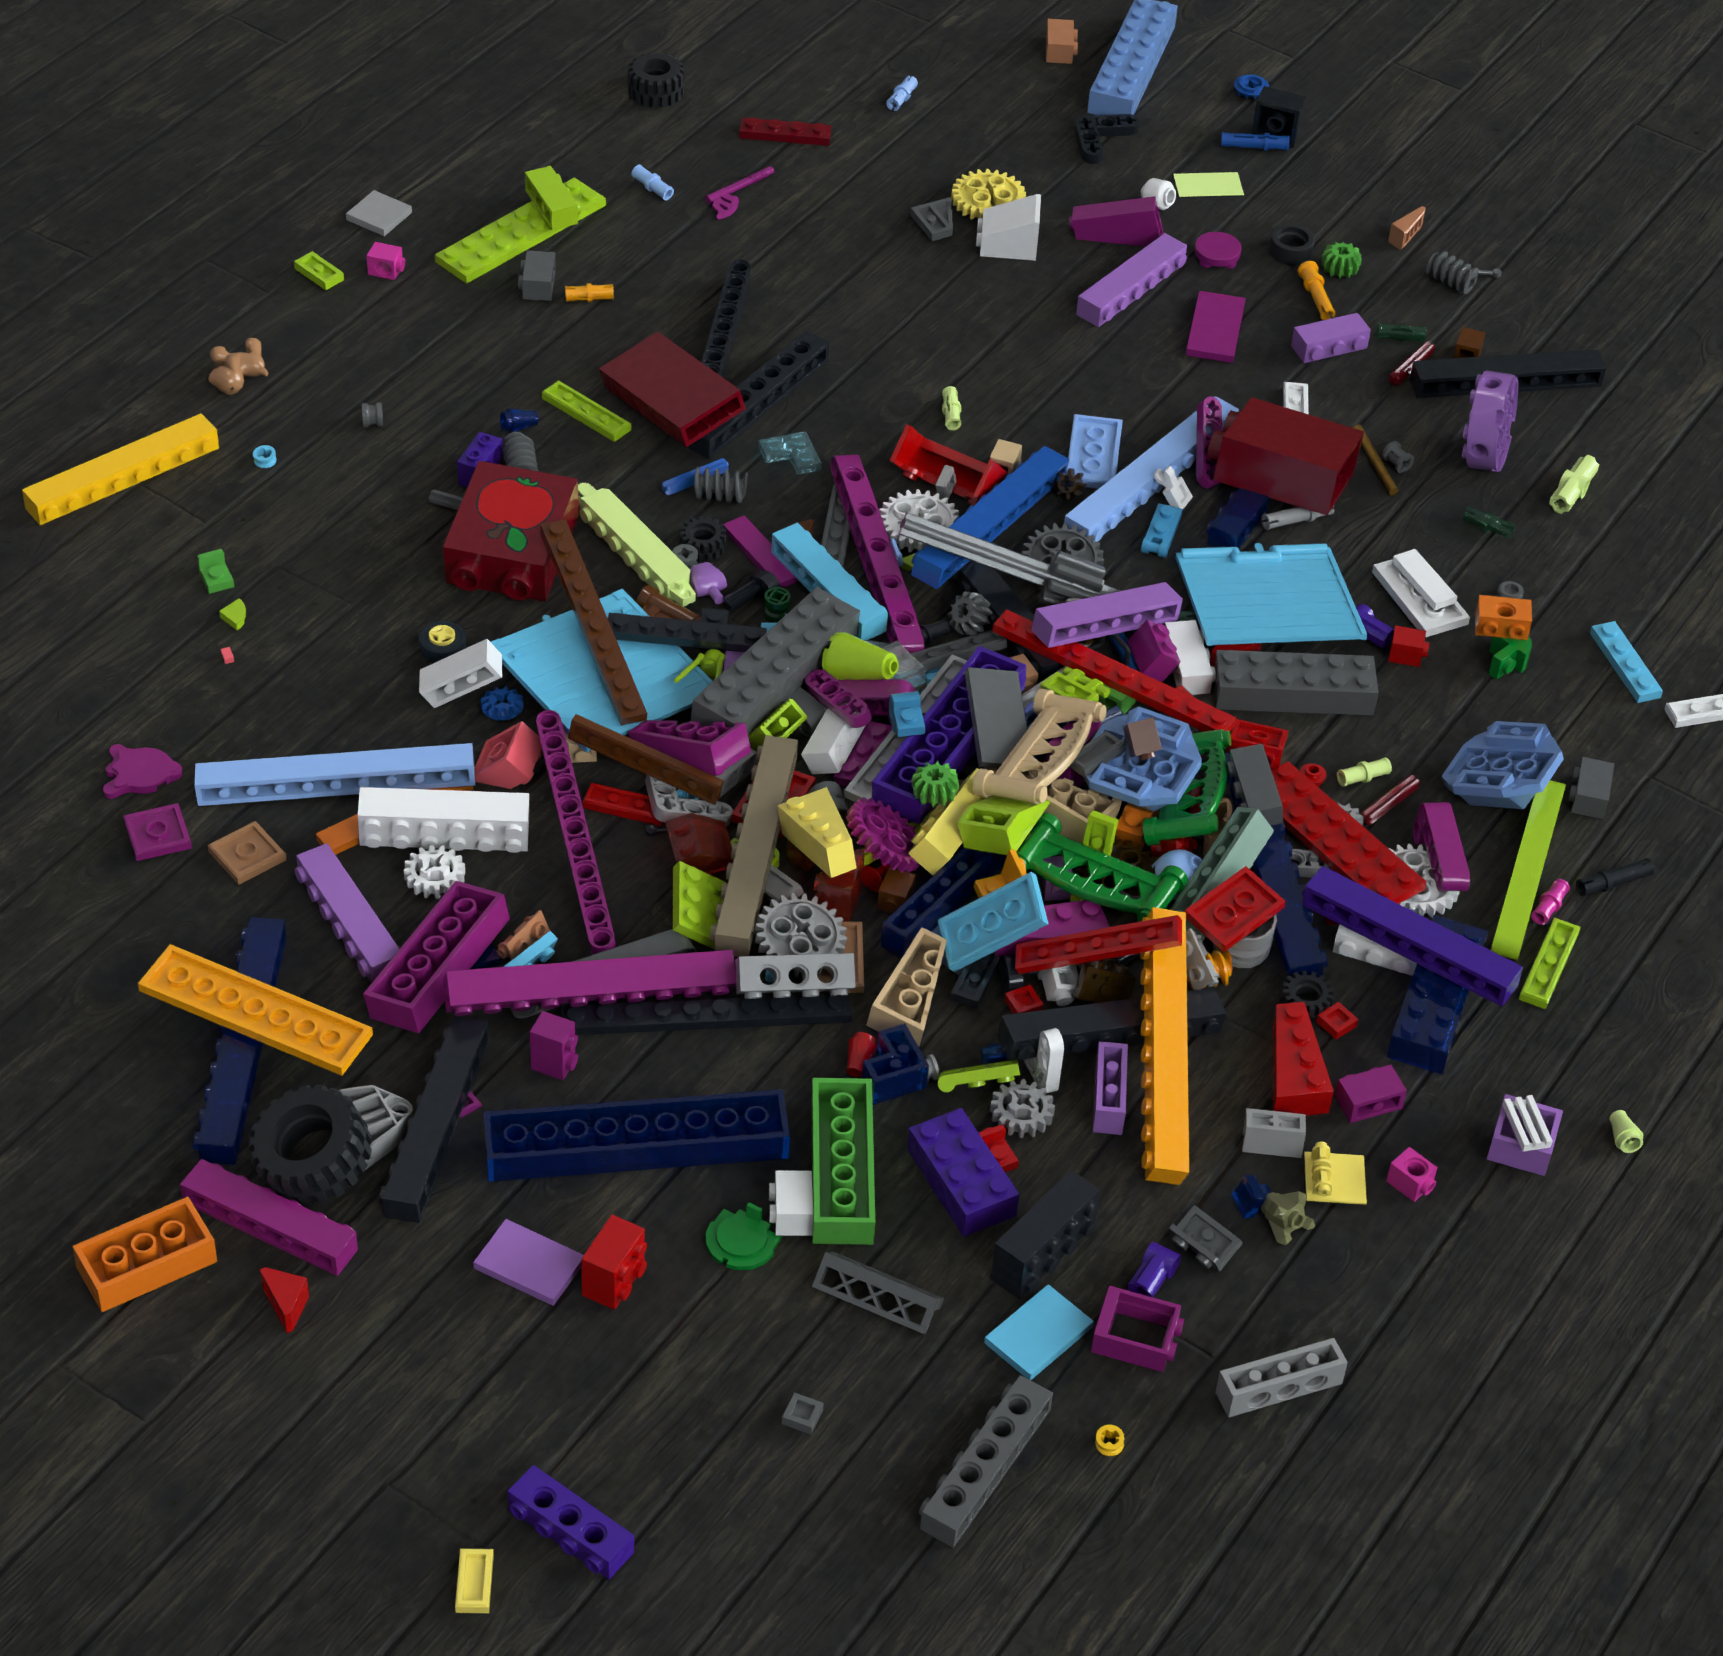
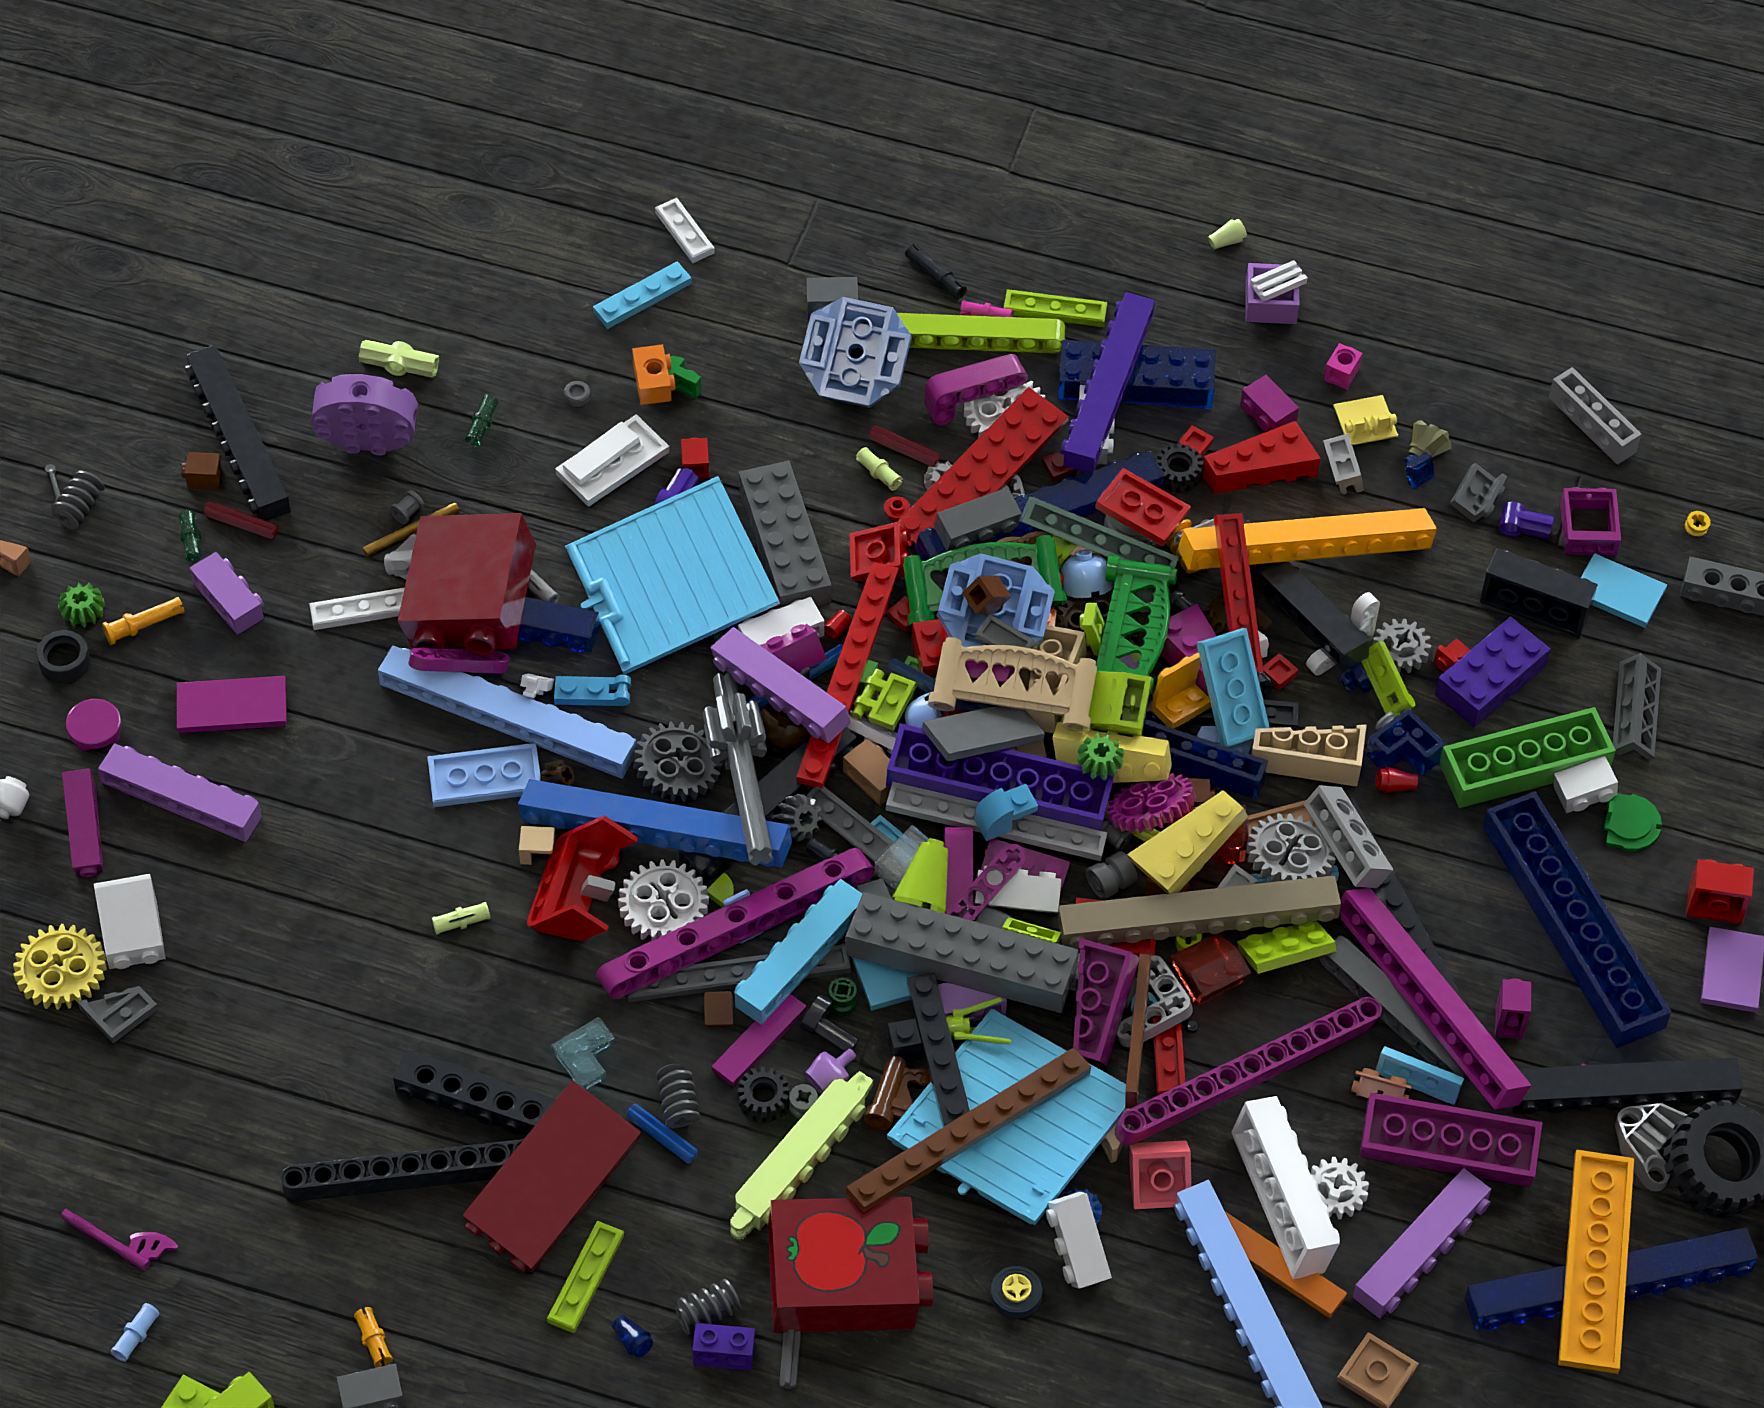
camera: 105 degrees left, 10 degrees up
medium lavender brick [1093,1042,1128,1135] -> none

